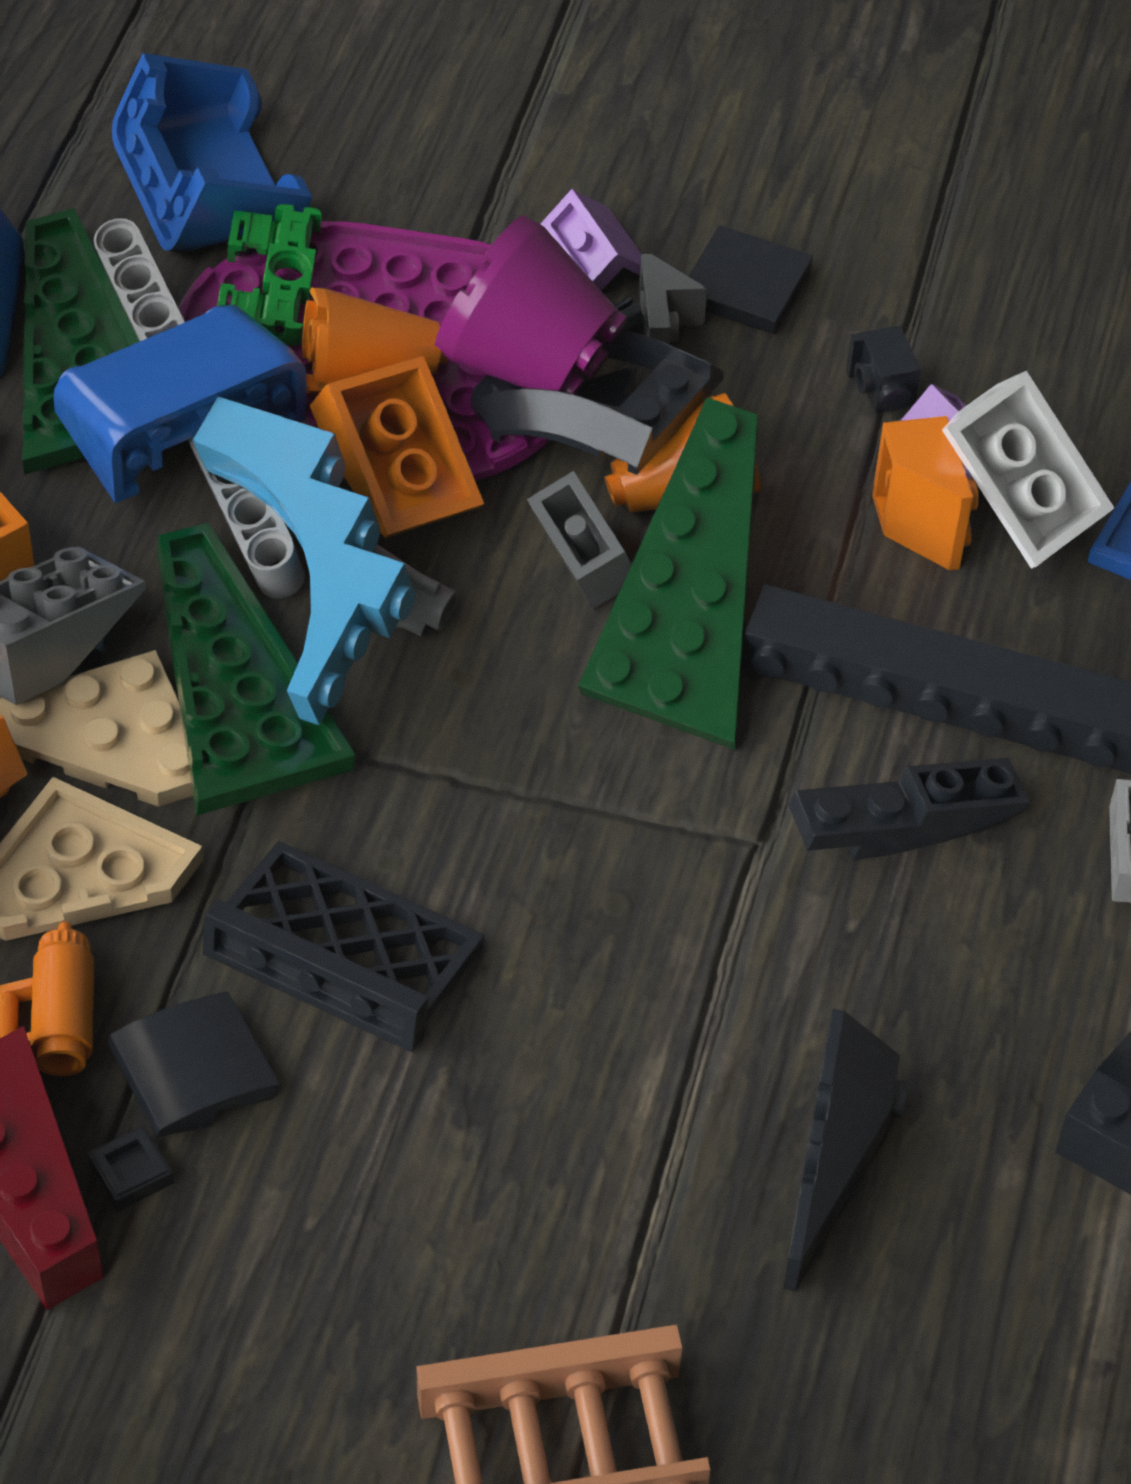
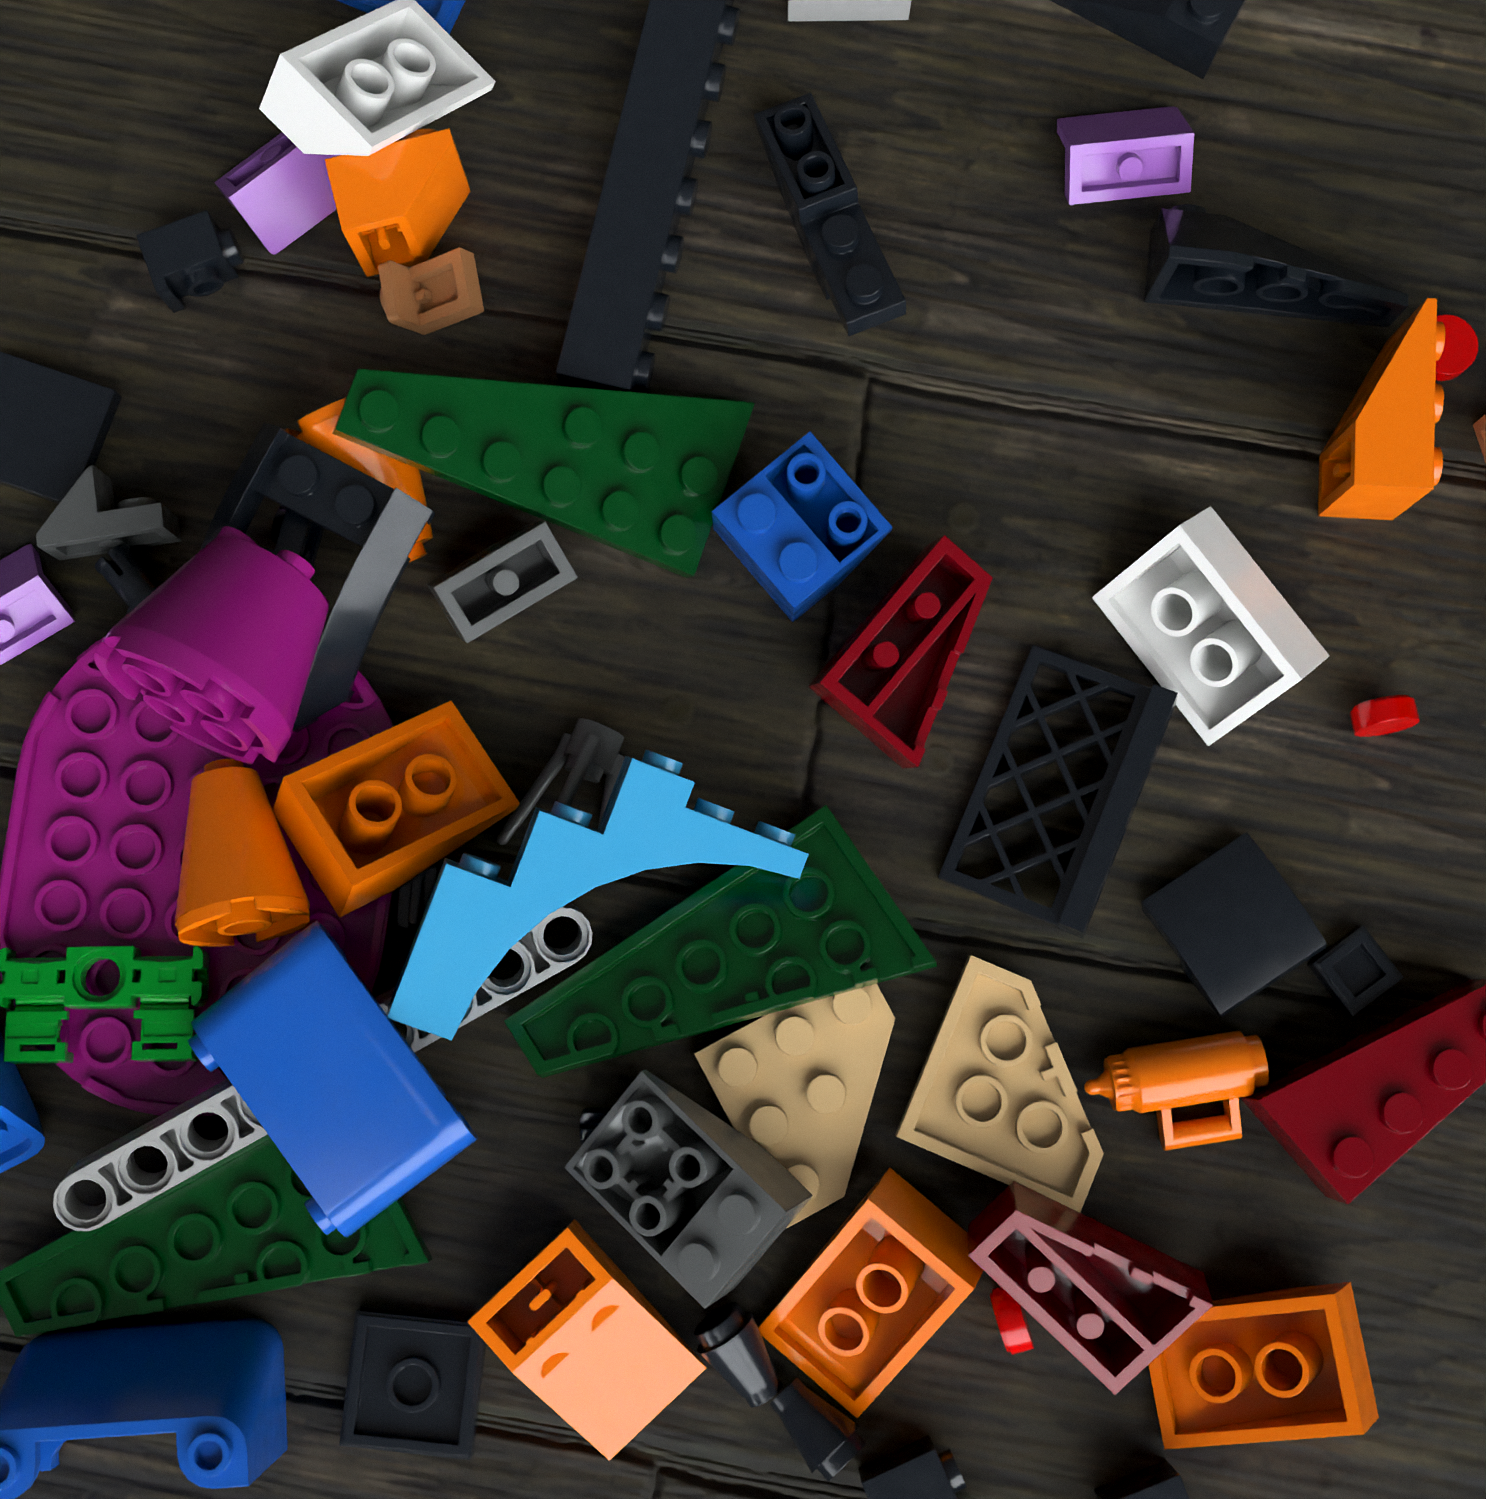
camera: 90 degrees left, 30 degrees up
none -> medium nougat bracket [378,247,485,335]
none -> blue slope [712,432,893,622]
none -> dark red wedge [808,535,993,769]
none -> medium lavender panel [1057,107,1194,205]
none -> white slope [1092,506,1329,746]
none -> orange slope [1318,298,1445,520]
none -> red tile [1350,695,1420,737]
none -> red tile [1436,315,1478,381]

